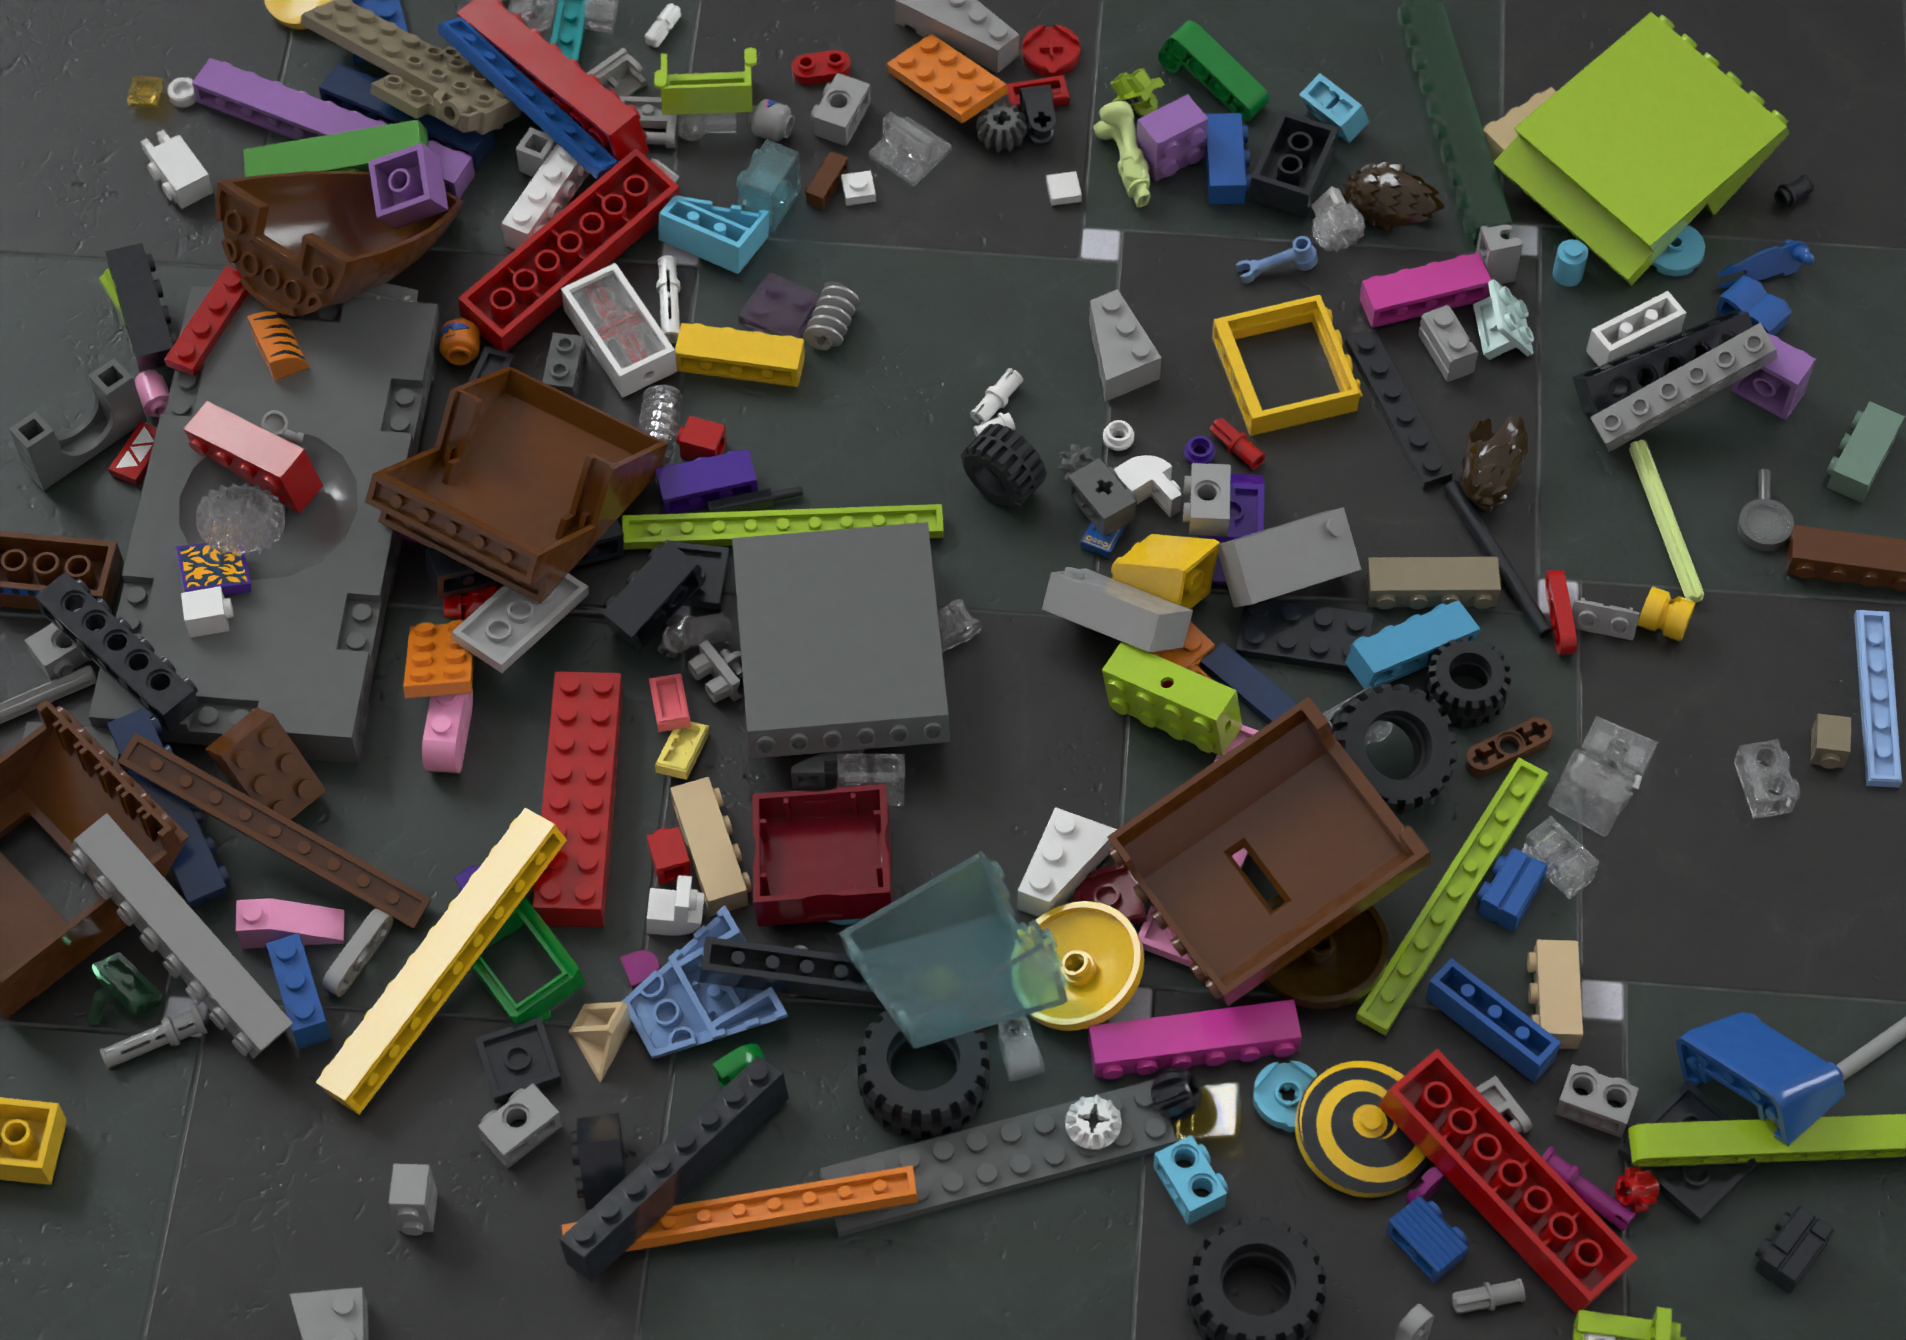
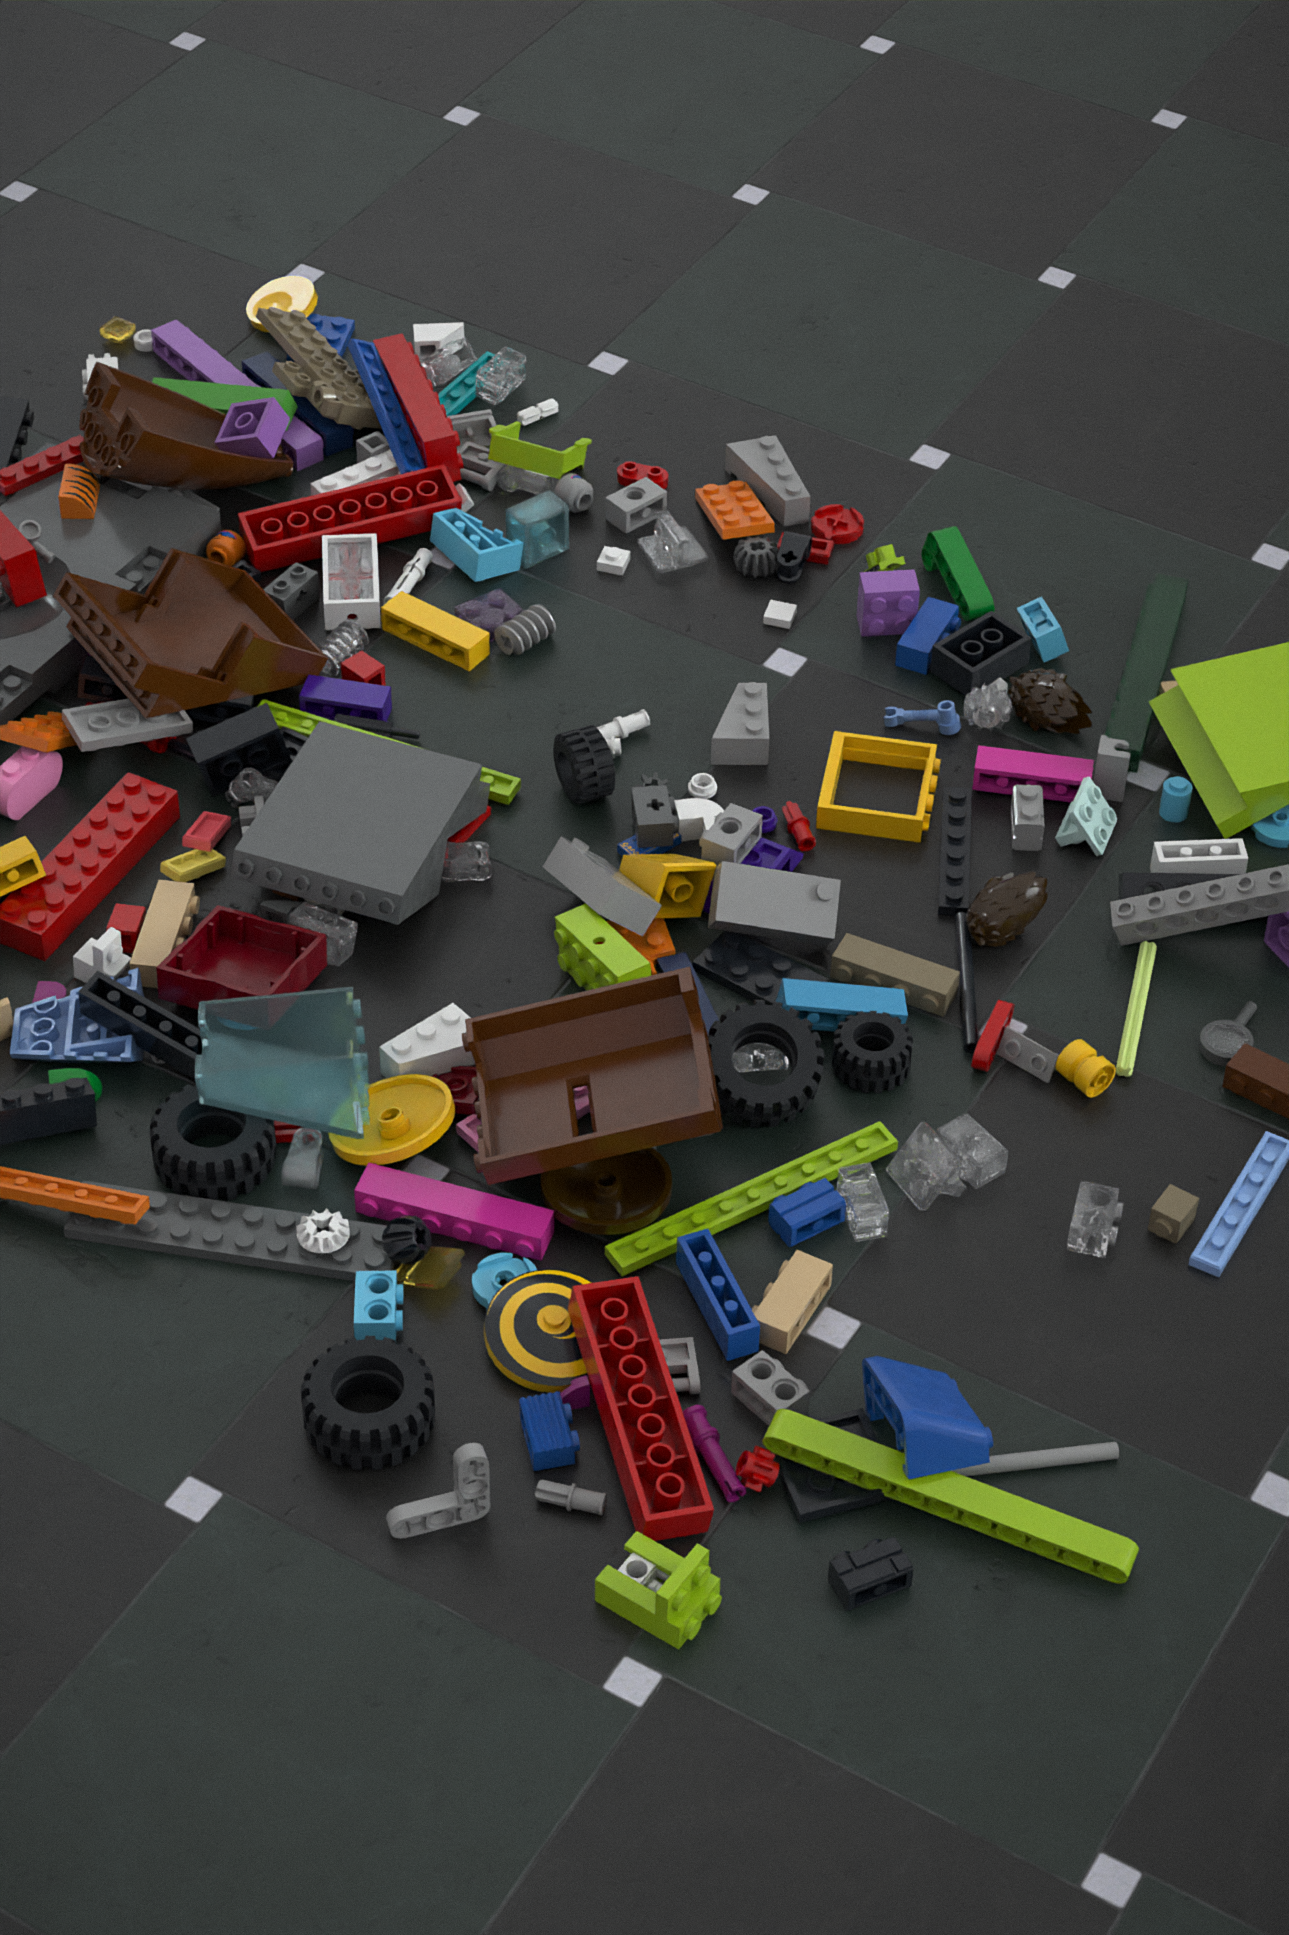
camera: 25 degrees right, 15 degrees down
reddish brown piece [804,151,848,210] -> none
yellowish green piece [1093,101,1151,207] -> none
reddish brown beam [1465,717,1553,778] -> none

